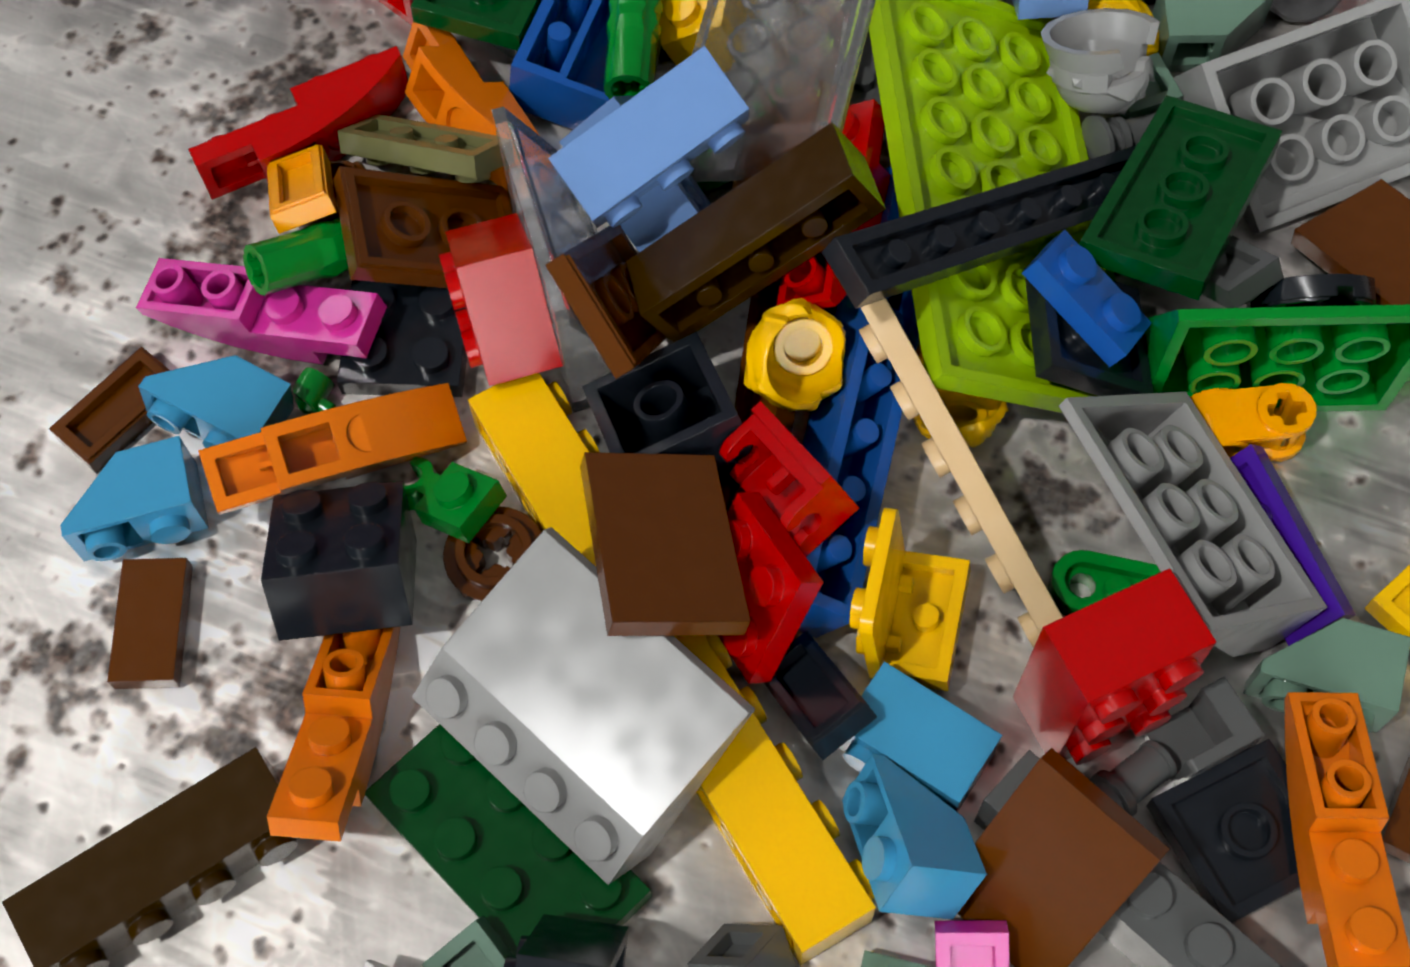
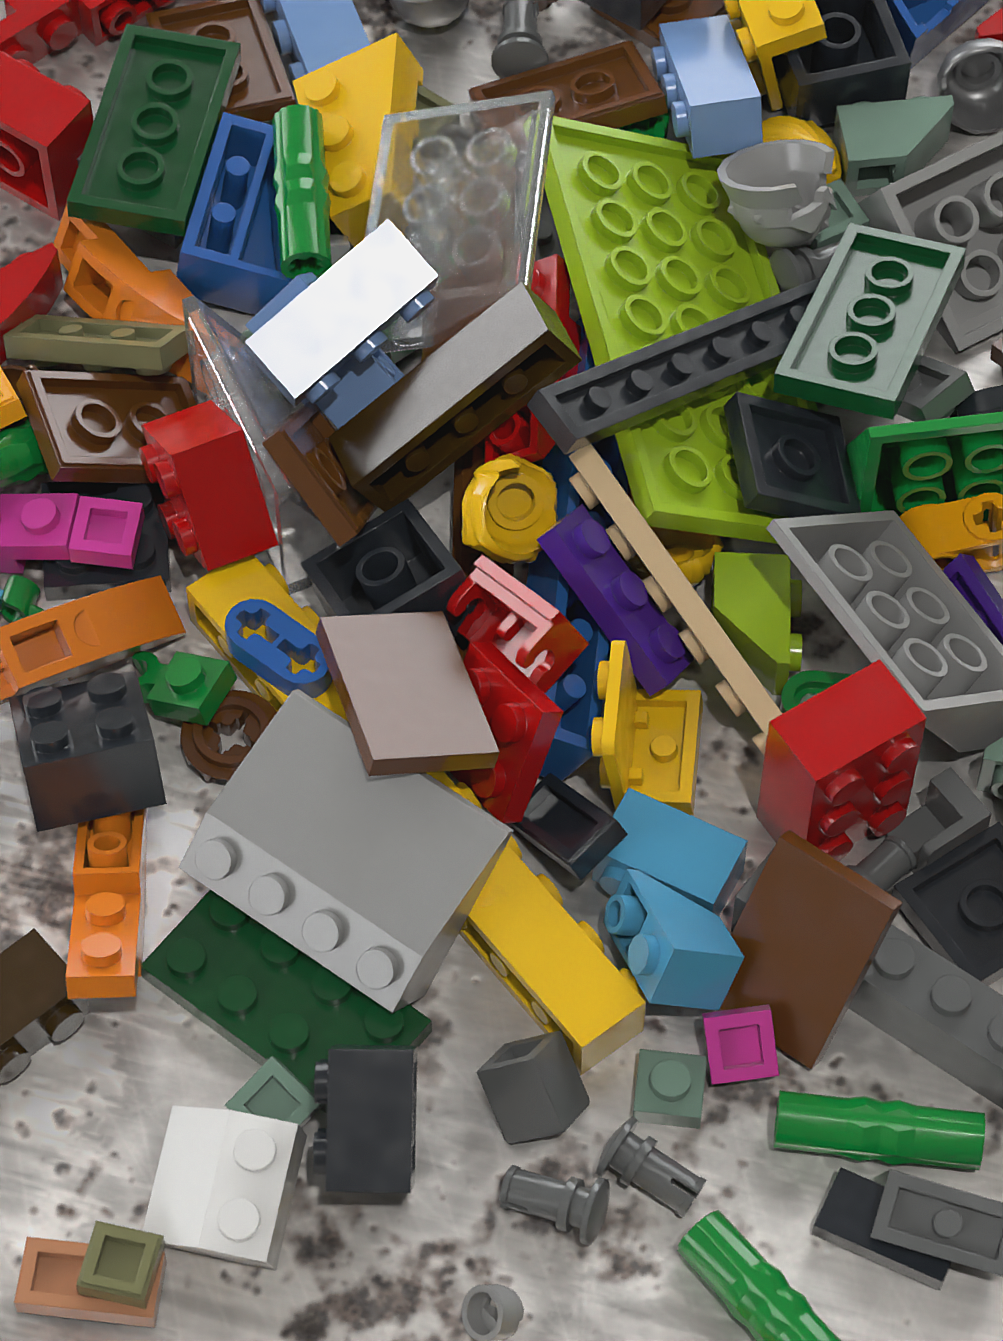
camera: 10 degrees left, 5 degrees down
blue plate [1022,230,1152,367] -> none
none -> dark pink plate [68,496,145,569]
none -> blue beam [225,599,332,698]
none -> dark purple plate [536,504,694,696]
none -> lime slope [711,552,802,695]

